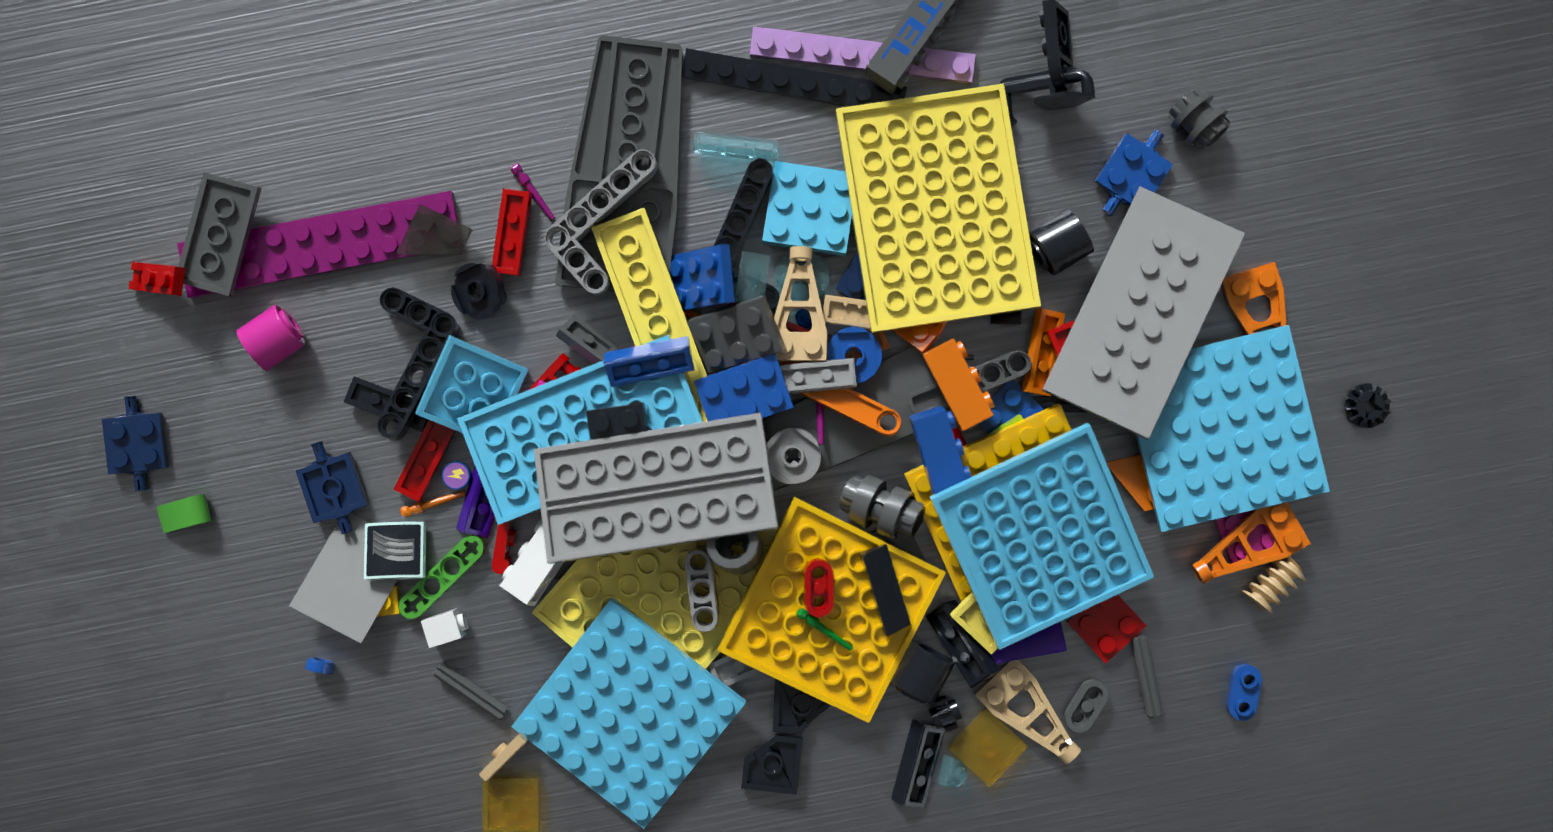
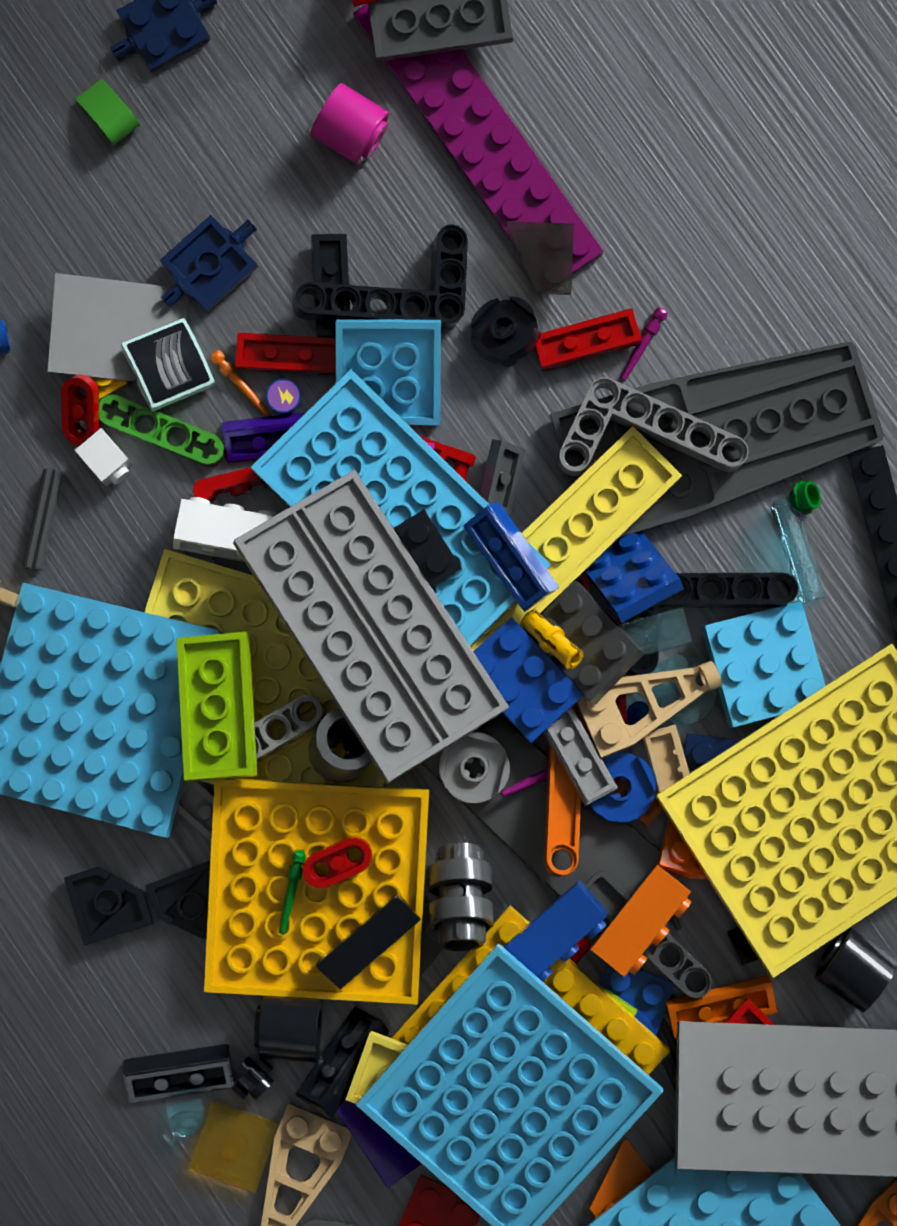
camera: 65 degrees right, 5 degrees down
none -> red plate [61,374,99,445]
none -> lime plate [176,632,257,781]
none -> yellow pin [521,610,583,669]
none -> green plate [790,481,821,514]

